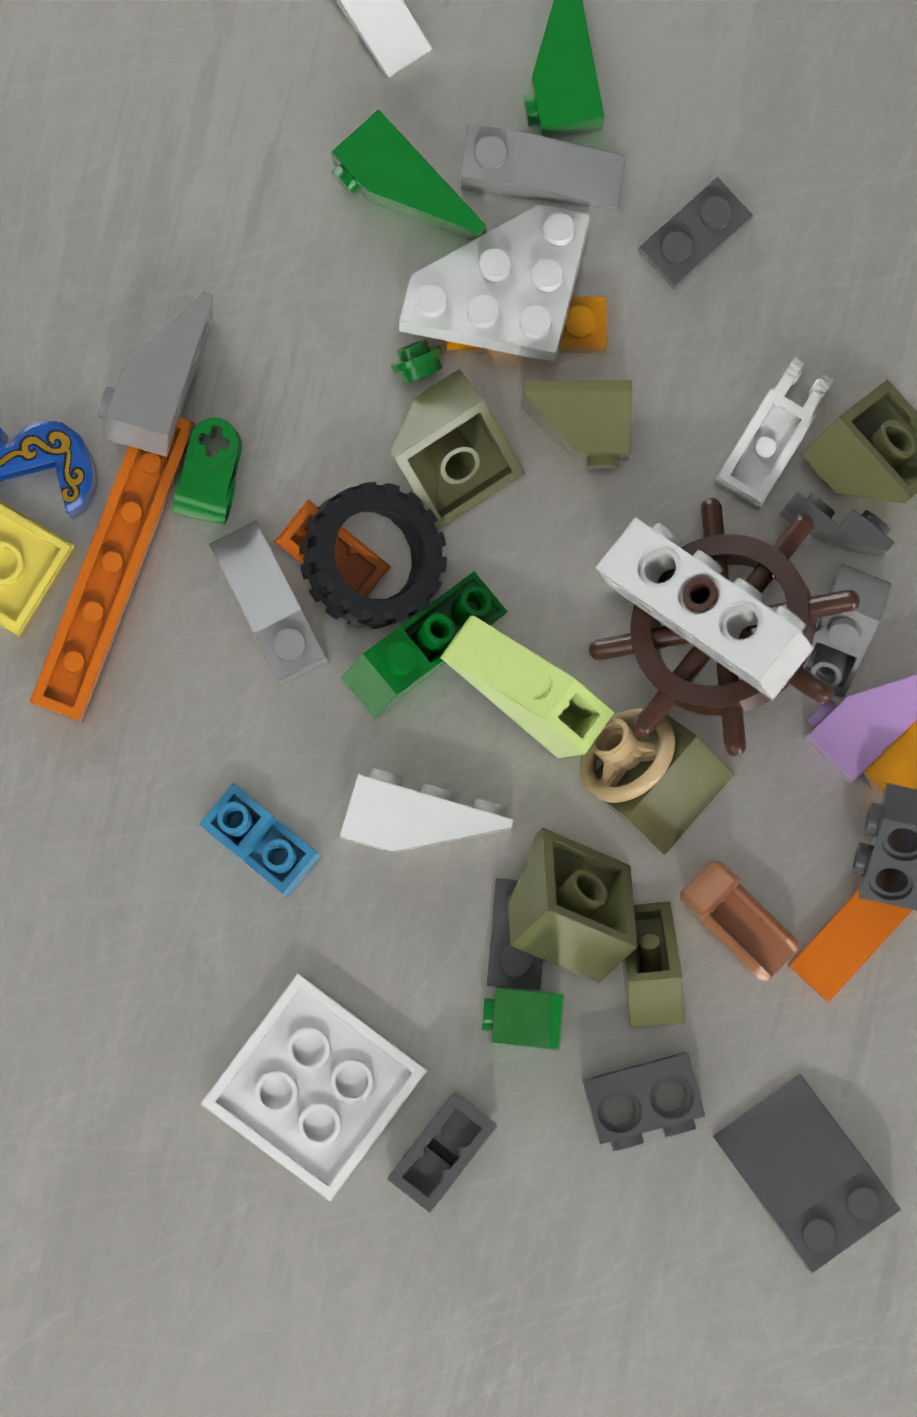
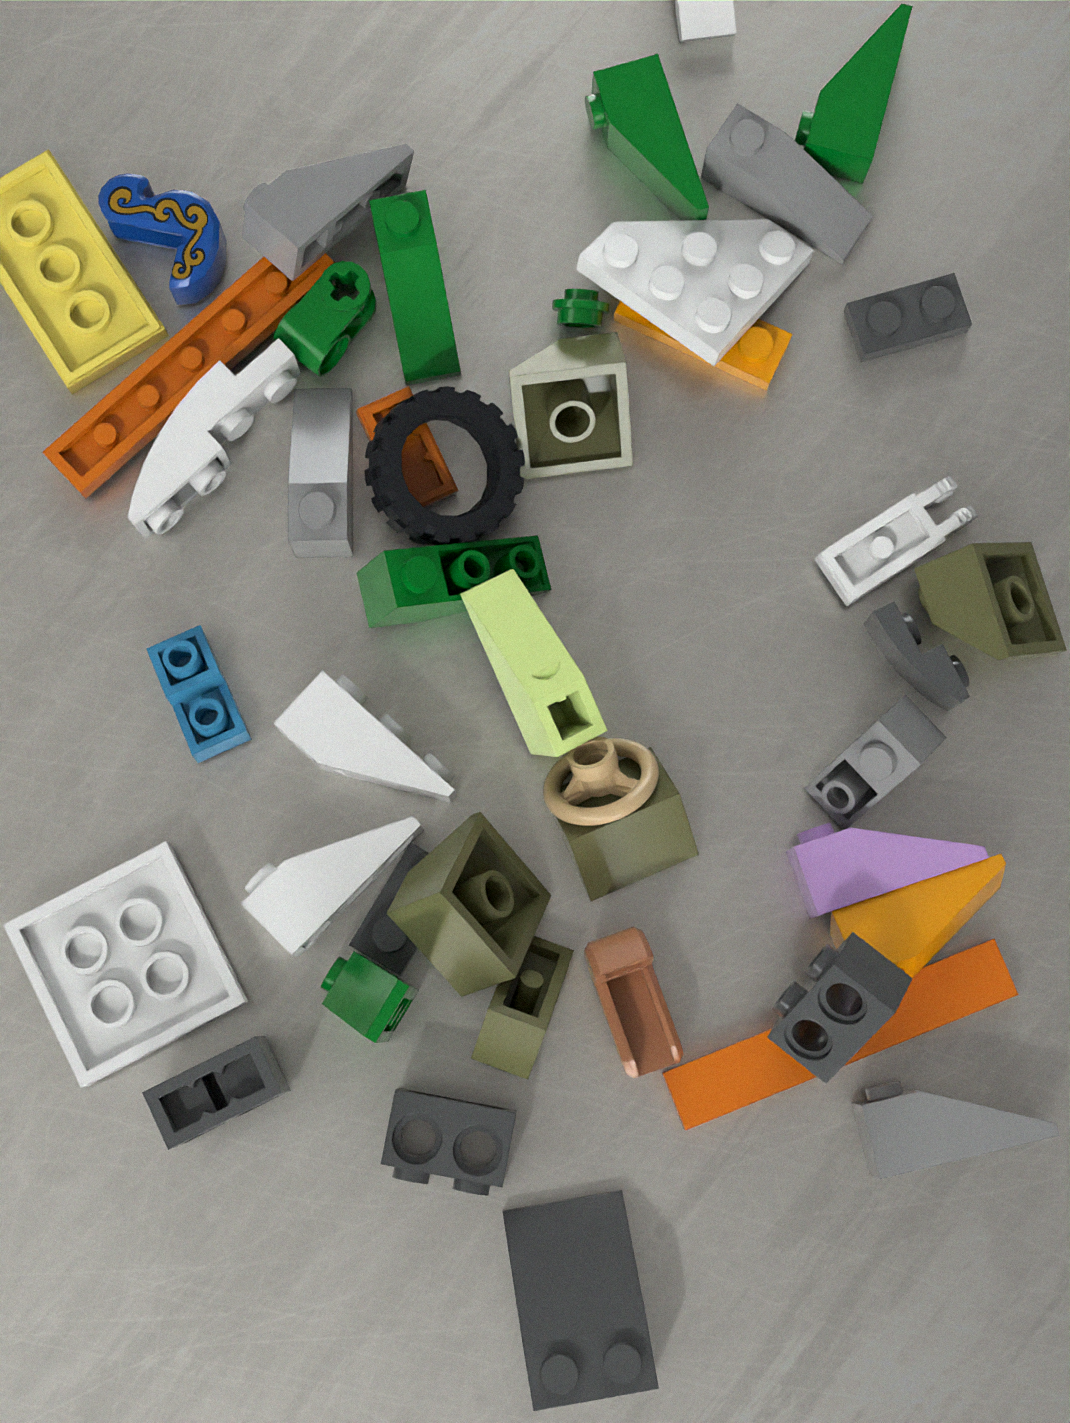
camera: 20 degrees right, 5 degrees down
olive slope [522,380,632,470] -> none
brick [589,498,860,757] -> none
none -> white slope [127,338,301,540]
none -> white slope [241,816,424,957]
none -> green slope [369,190,461,386]

